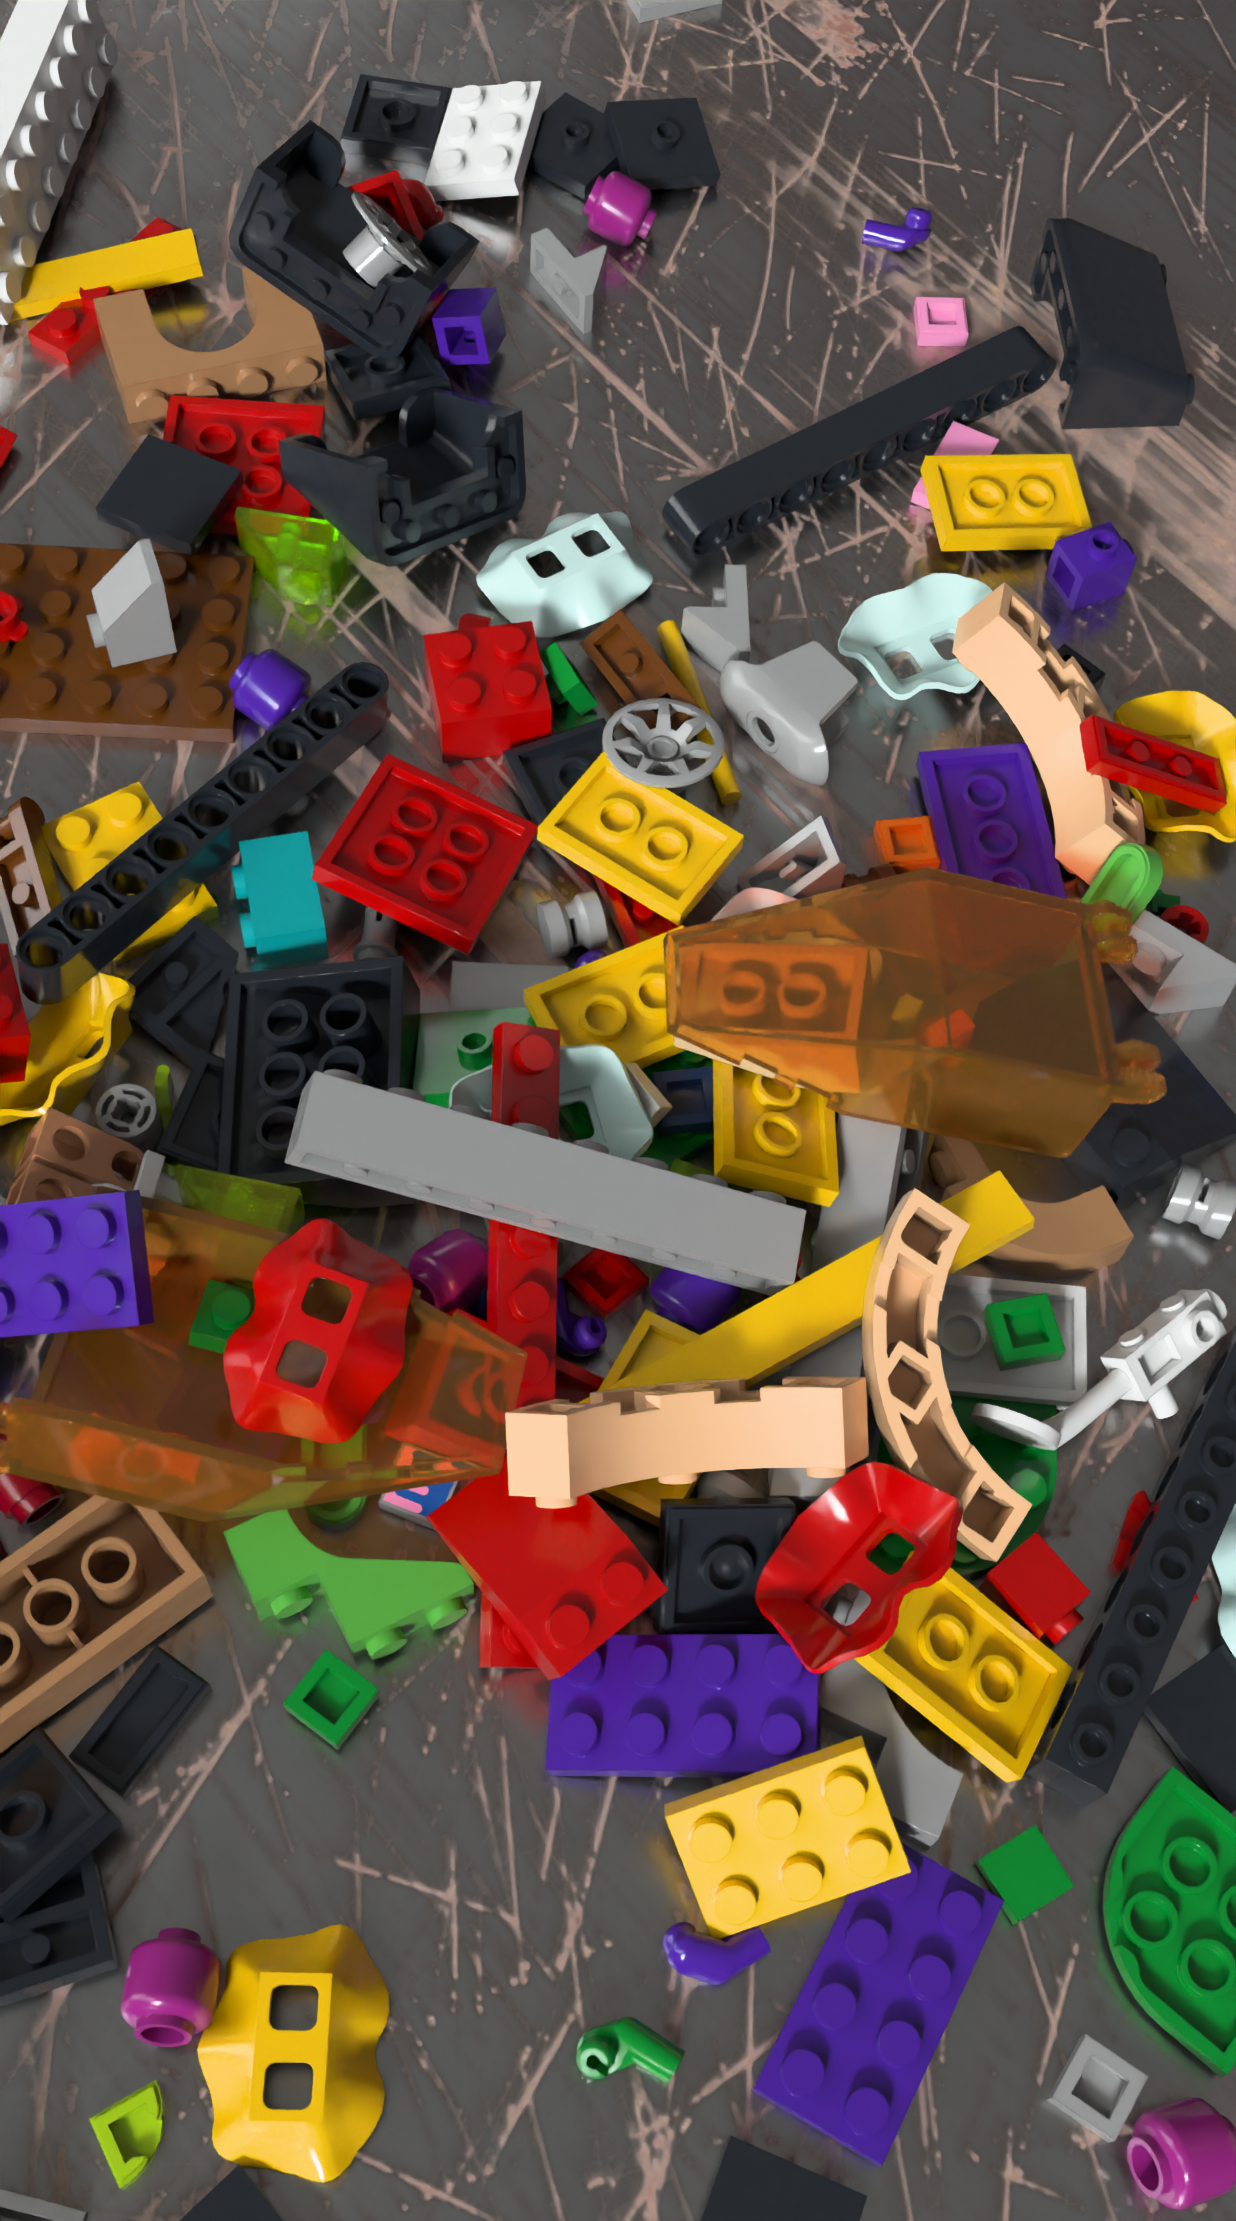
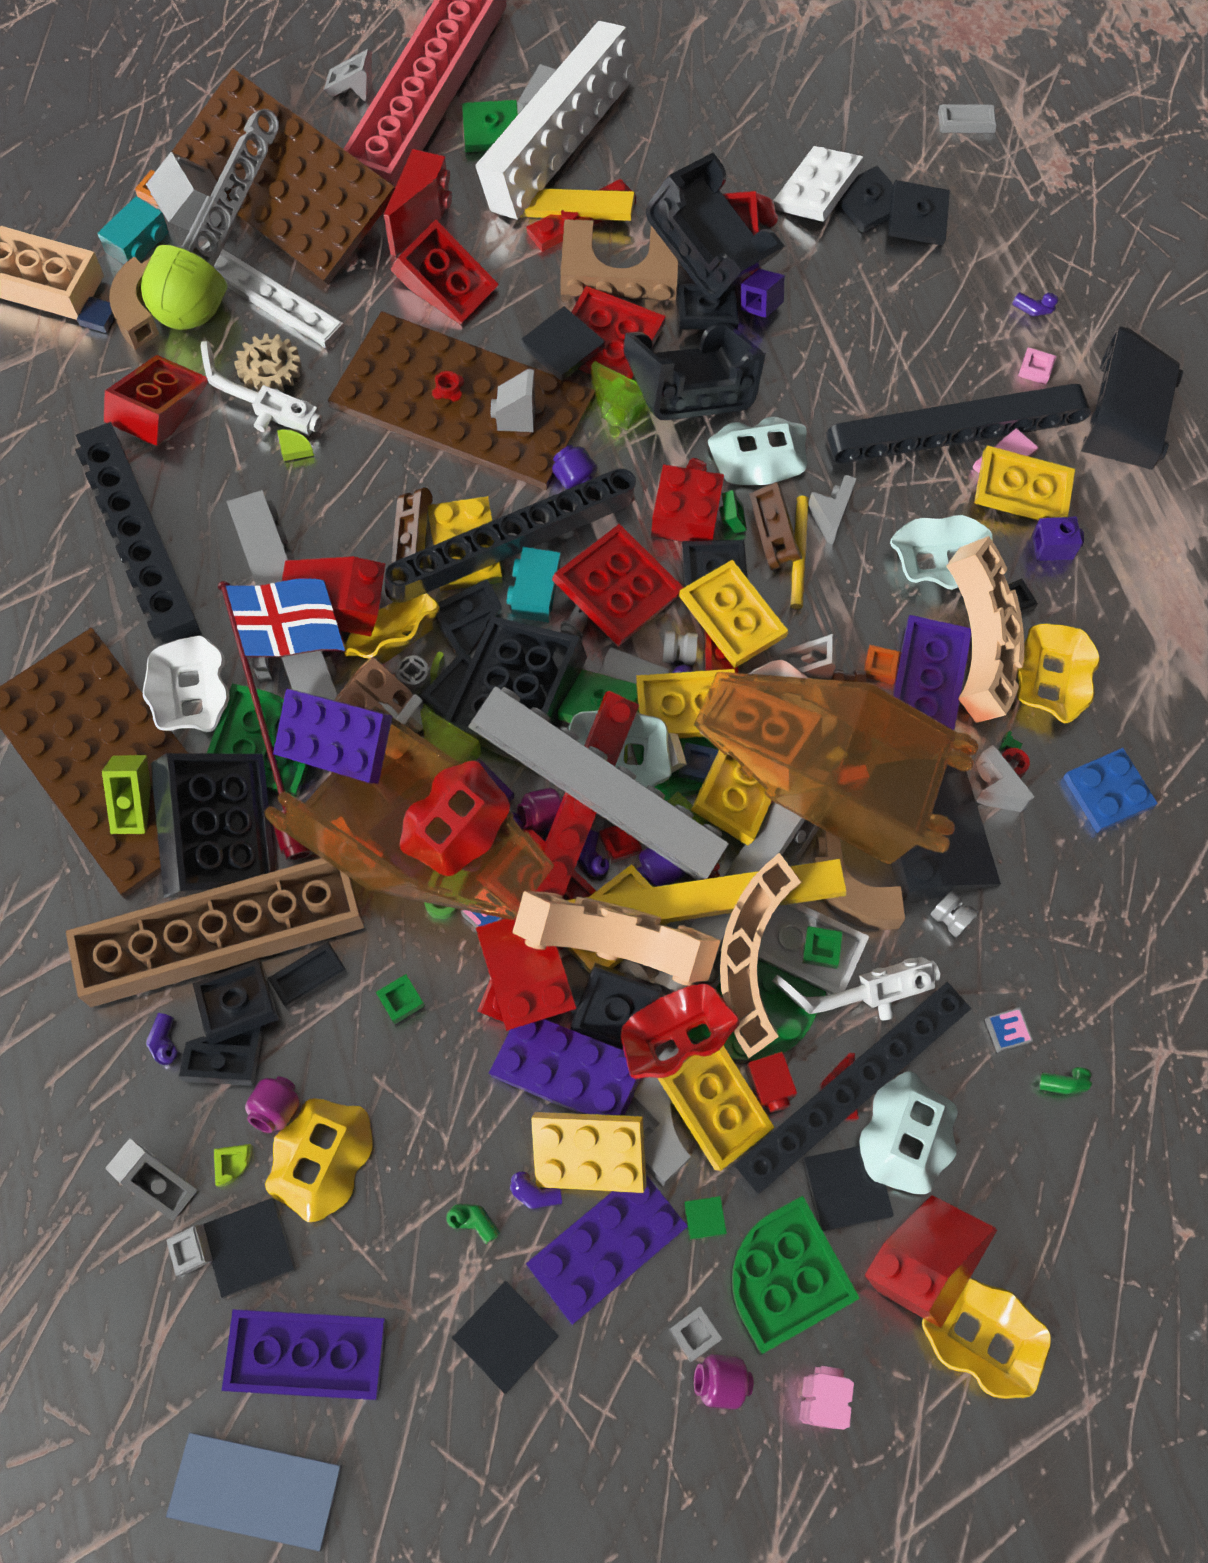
camera: 25 degrees right, 5 degrees up
green plate [189,1279,255,1354] -> none
bright green arch [223,1503,474,1660] -> none
black tile [340,74,452,166] -> none
light grey wheel [343,191,434,288] -> none
light grey slope [530,227,608,334] -> none
magenta head [582,171,657,248] -> none
light grey wheel [602,698,724,795] -> none
light grey piece [719,641,858,786] -> none
bright green tile [1075,843,1163,947] -> none
red tile [1079,715,1227,814] -> none

